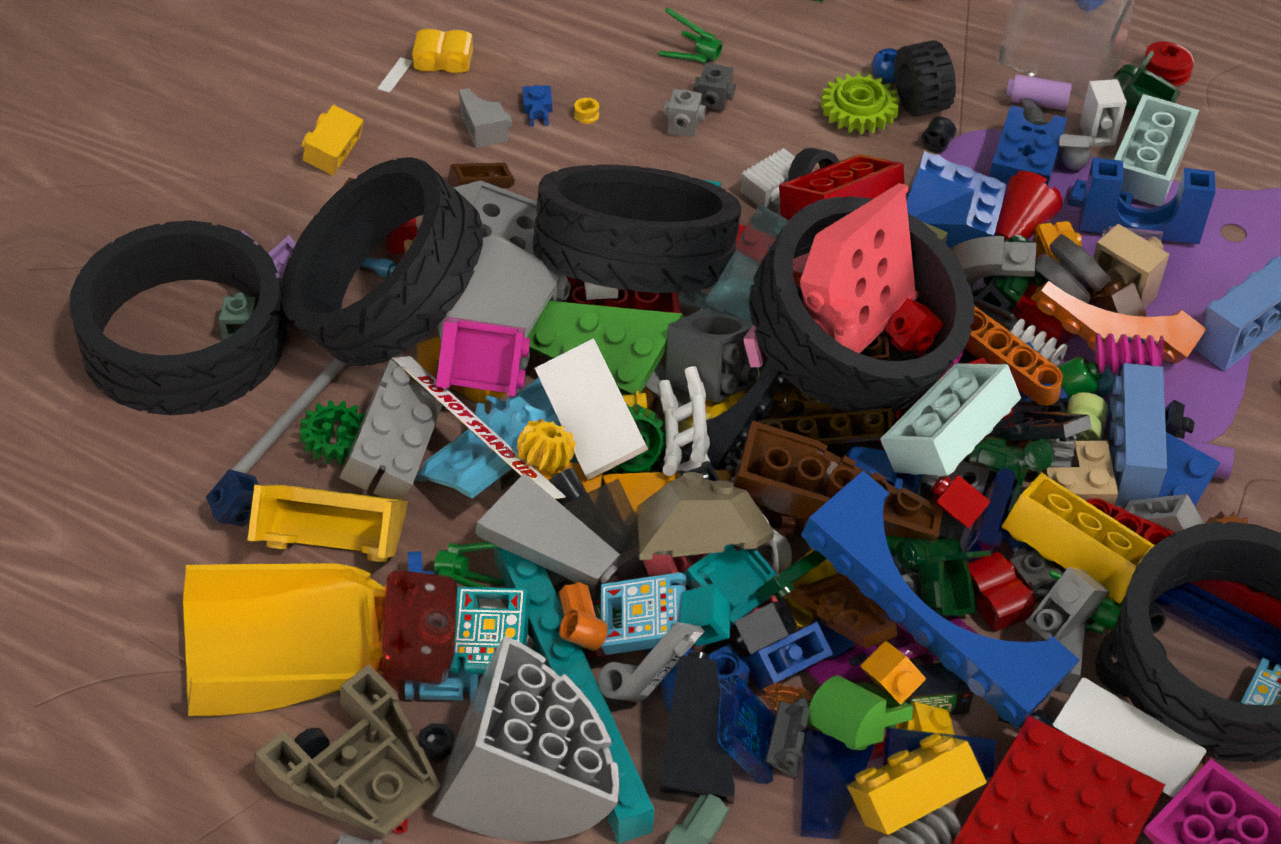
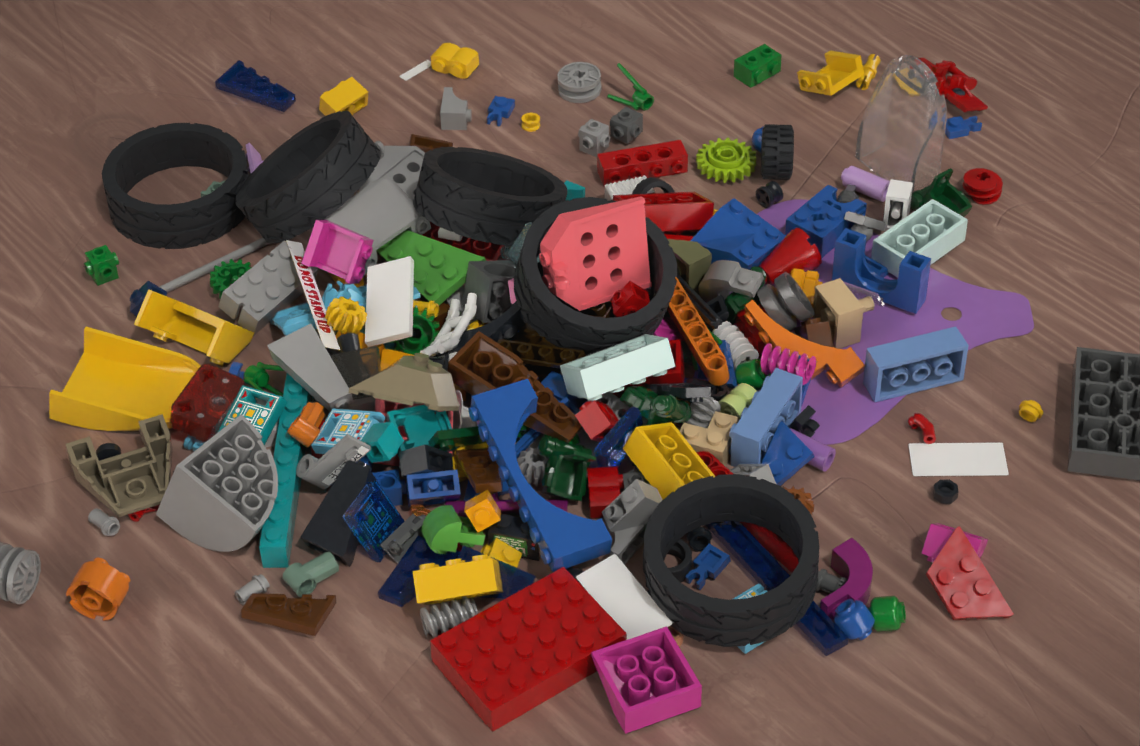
camera: 25 degrees right, 5 degrees down
none -> green brick [84,245,119,286]
none -> clear blue wing [215,60,296,112]
none -> light grey wheel [557,62,602,103]
none -> red brick [597,140,688,187]
none -> blue plate [685,544,731,590]

